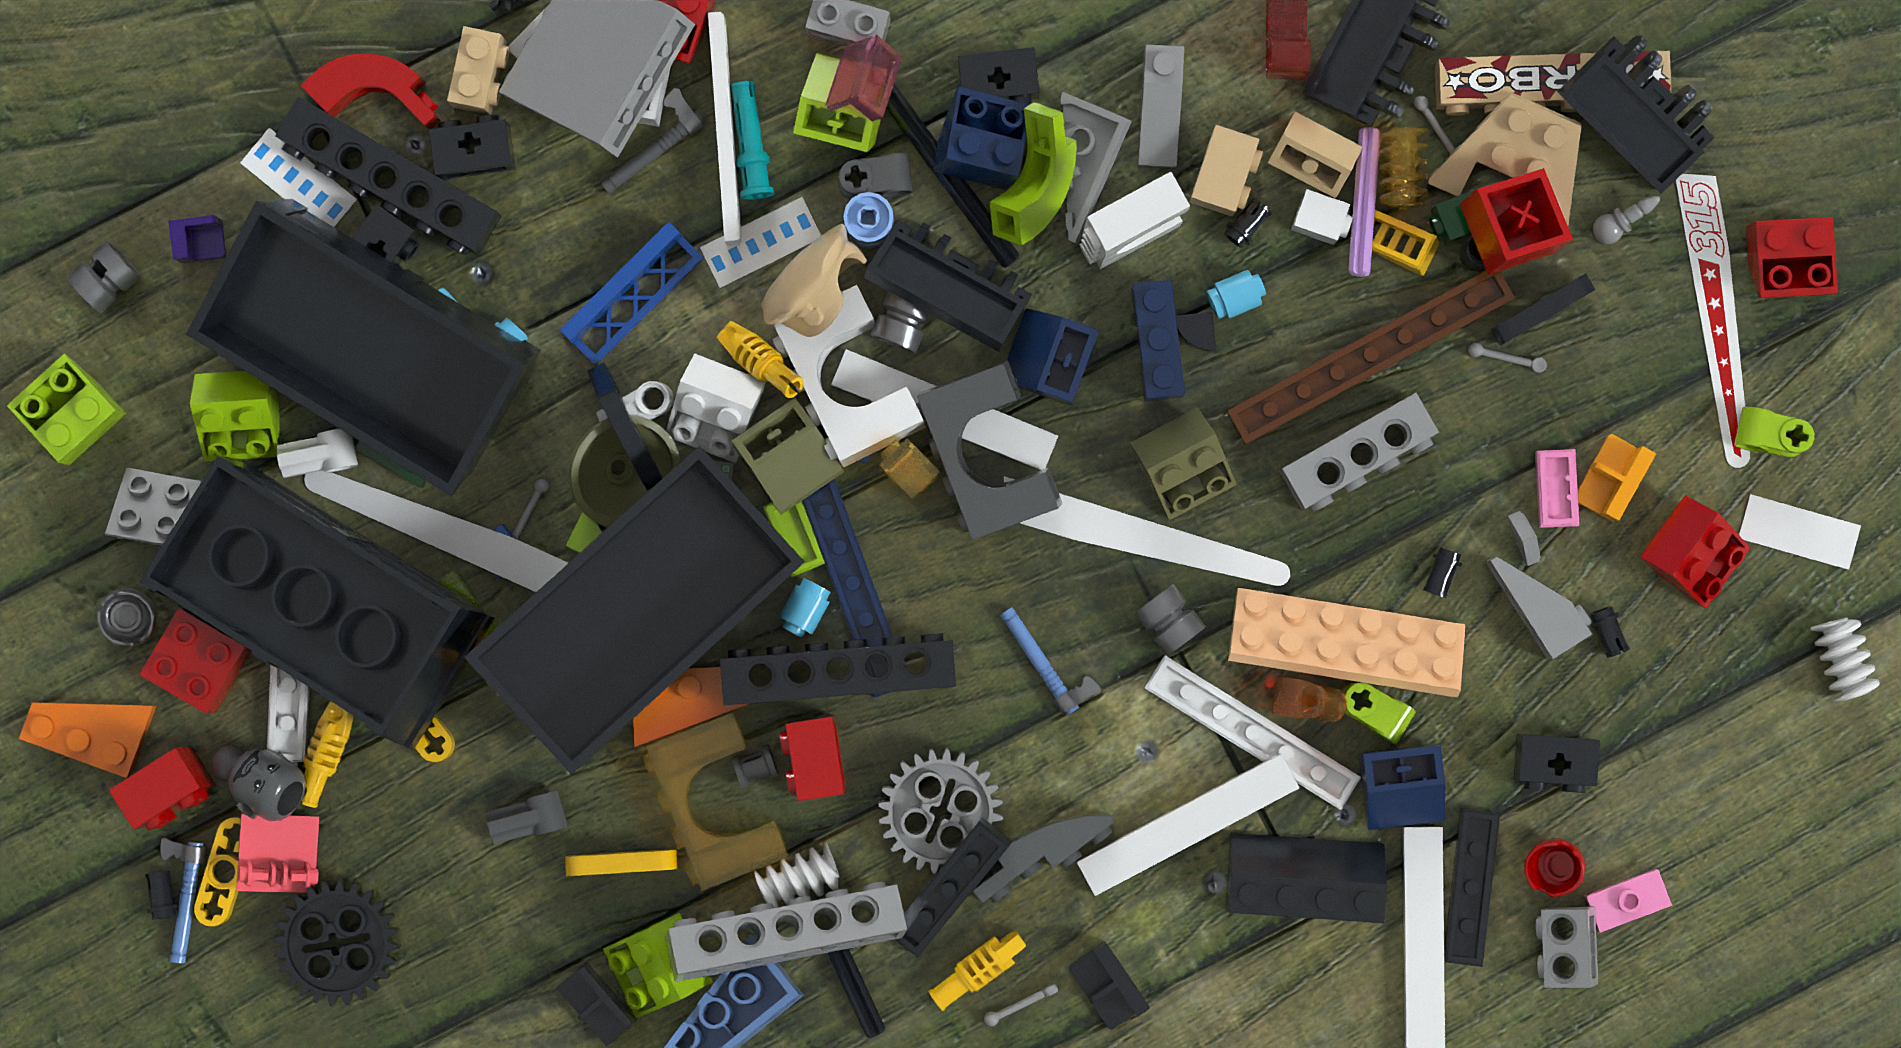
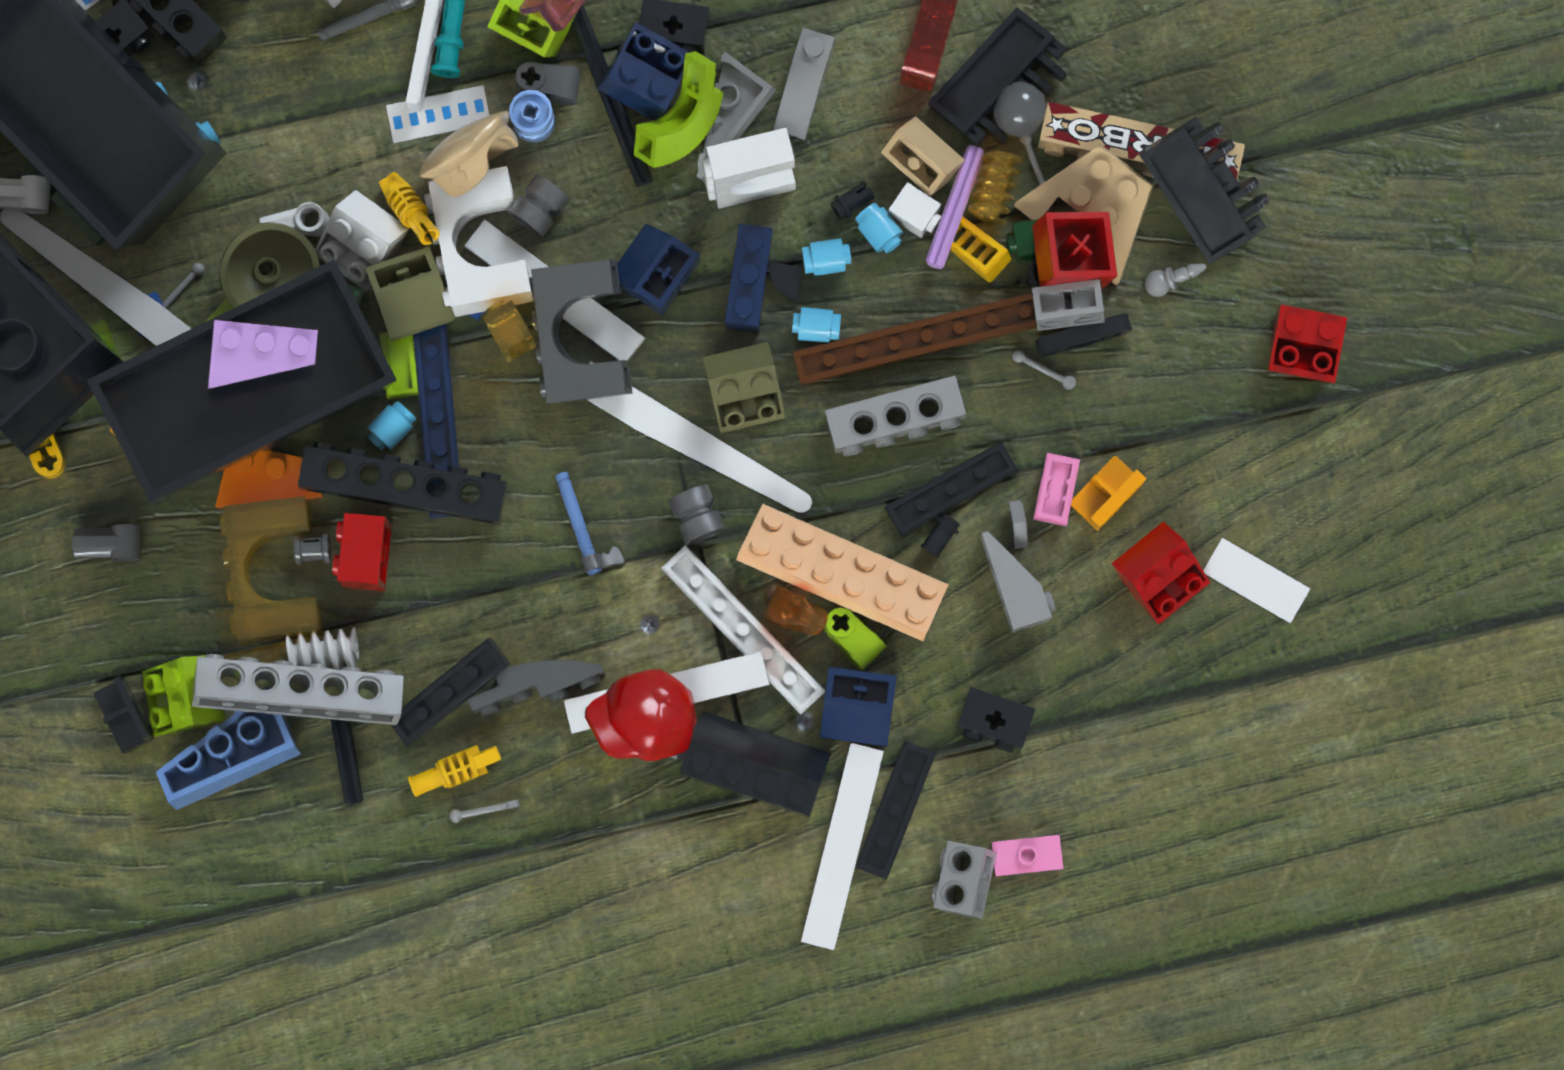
camera: 15 degrees right, 5 degrees down
blue fence [560,222,704,366] -> none
yellow beam [565,849,678,876] -> none
black beam [587,362,663,491] -> none
black hinge [864,220,1032,352] -> none
light grey gear [878,748,1003,874] -> none
black panel [1069,941,1150,1030] -> none
tan brick [1189,125,1263,217] -> none
red hair [1524,838,1586,897] -> none
black pin [1590,606,1630,658] -> none
sticker [1676,174,1750,468] -> none
lime piece [1734,407,1815,458] -> none
white piece [1810,617,1880,702] -> none
none -> lavender wing [208,320,318,389]
none -> red piece [585,669,697,761]
none -> medium azure brick [792,307,841,343]
none -> medium azure brick [855,203,903,254]
none -> black tile [884,441,1018,537]
none -> dark grey hair [993,81,1047,137]
none -> light grey brick [1032,279,1105,331]

